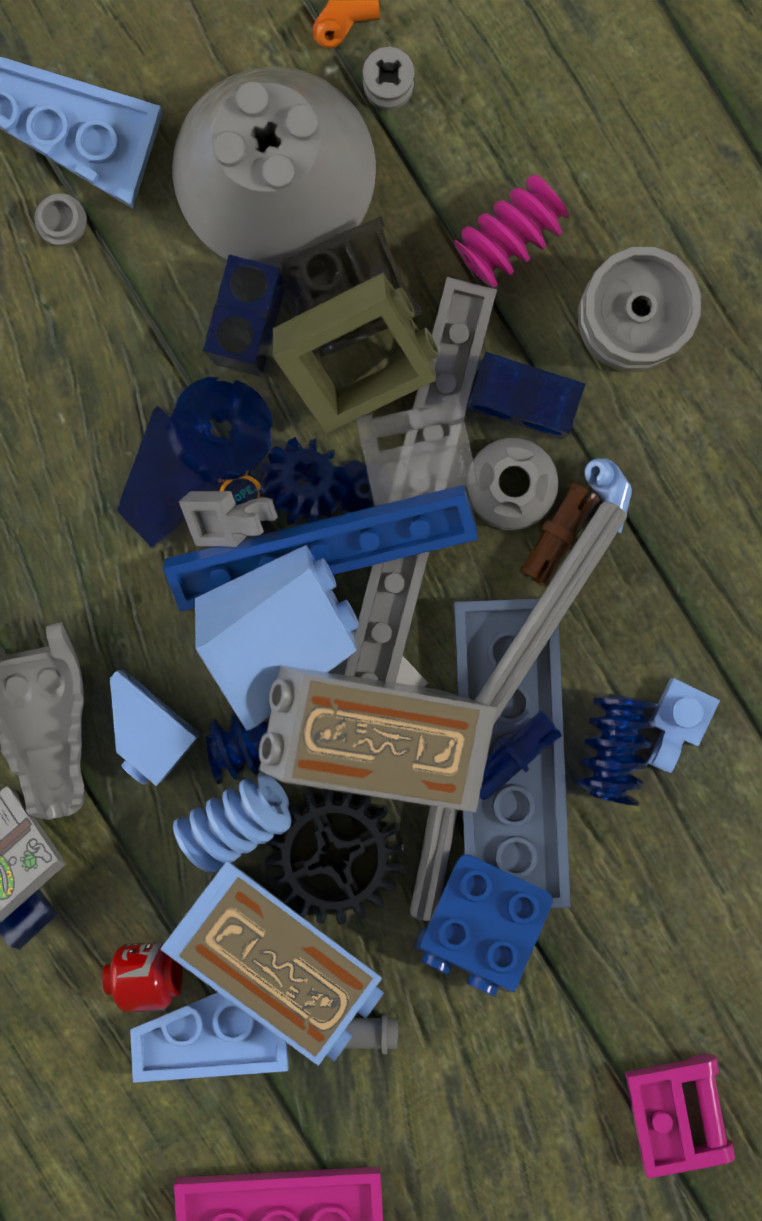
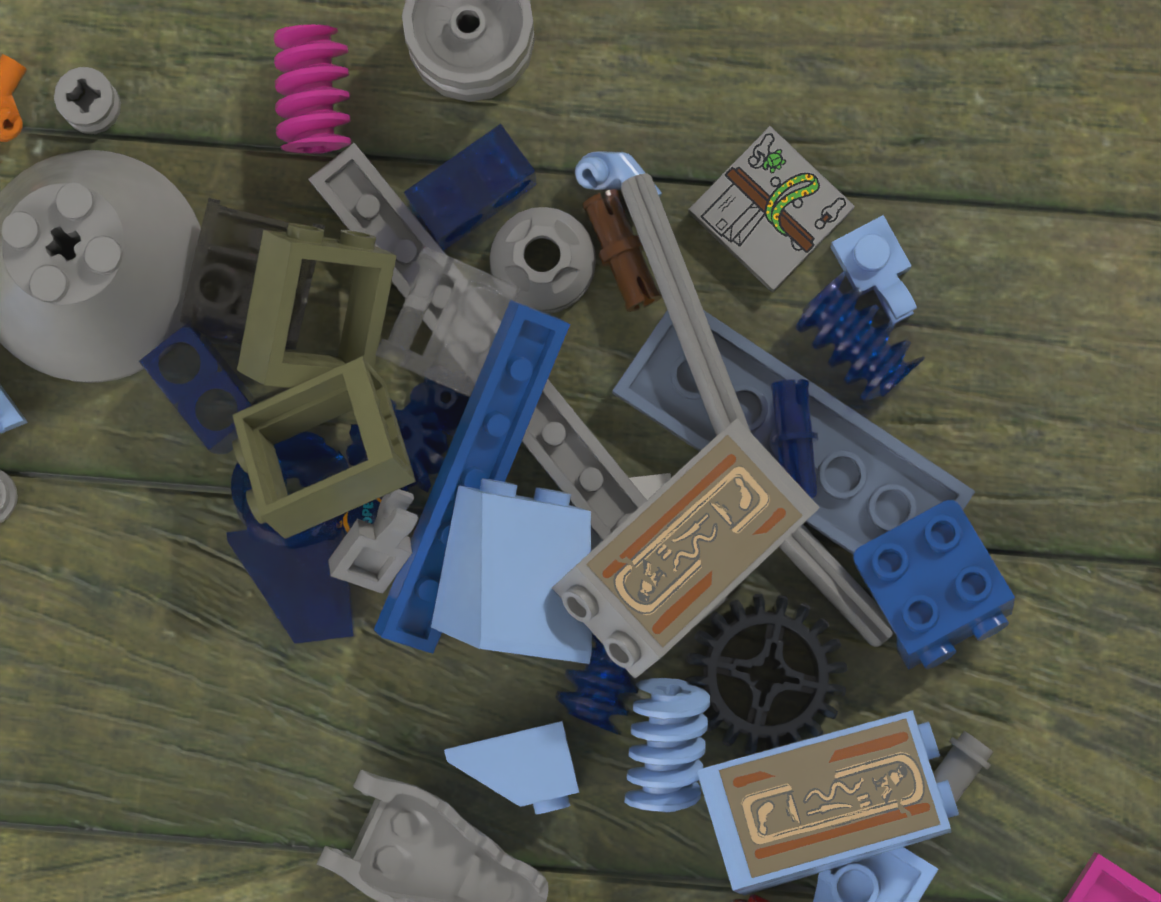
camera: 50 degrees left, 5 degrees down
none -> olive window [232,356,416,539]
none -> light grey tile [688,126,855,293]

